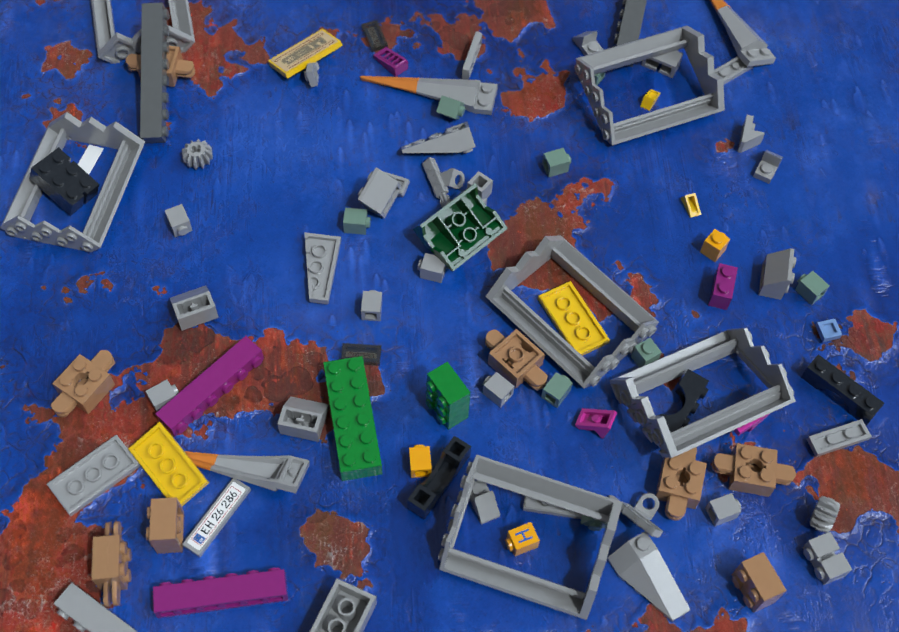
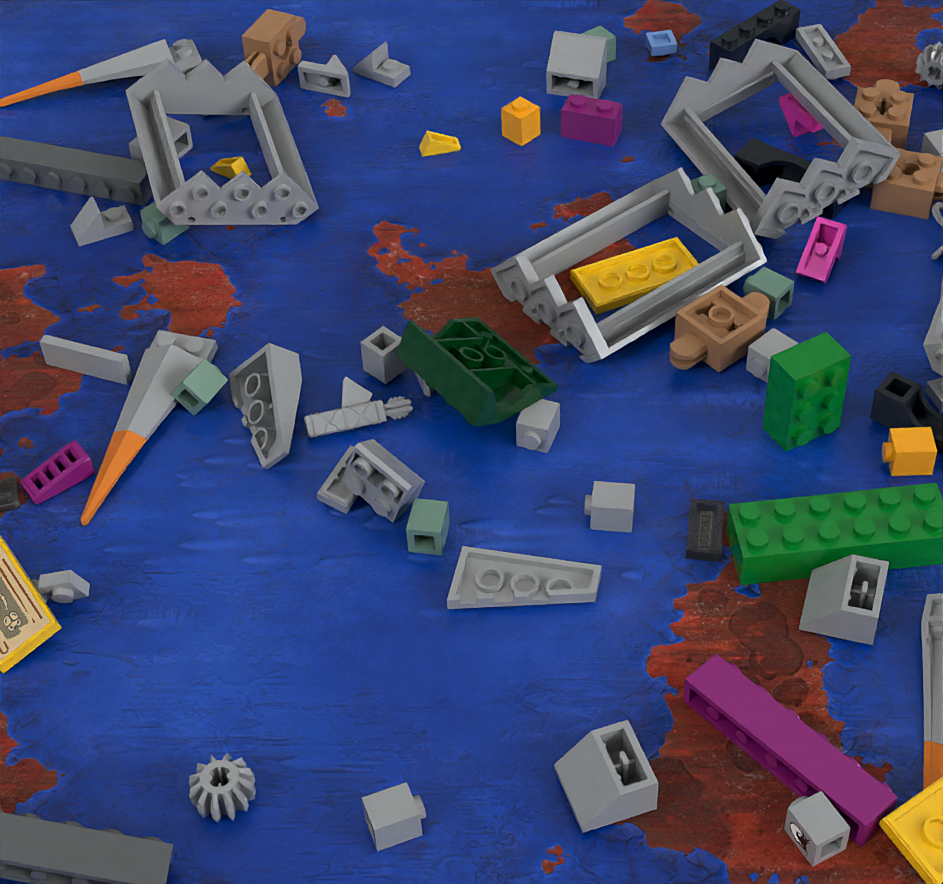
camera: 80 degrees left, 15 degrees down
sand green brick [542,148,571,177] -> none
none -> medium nougat brick [241,9,306,87]

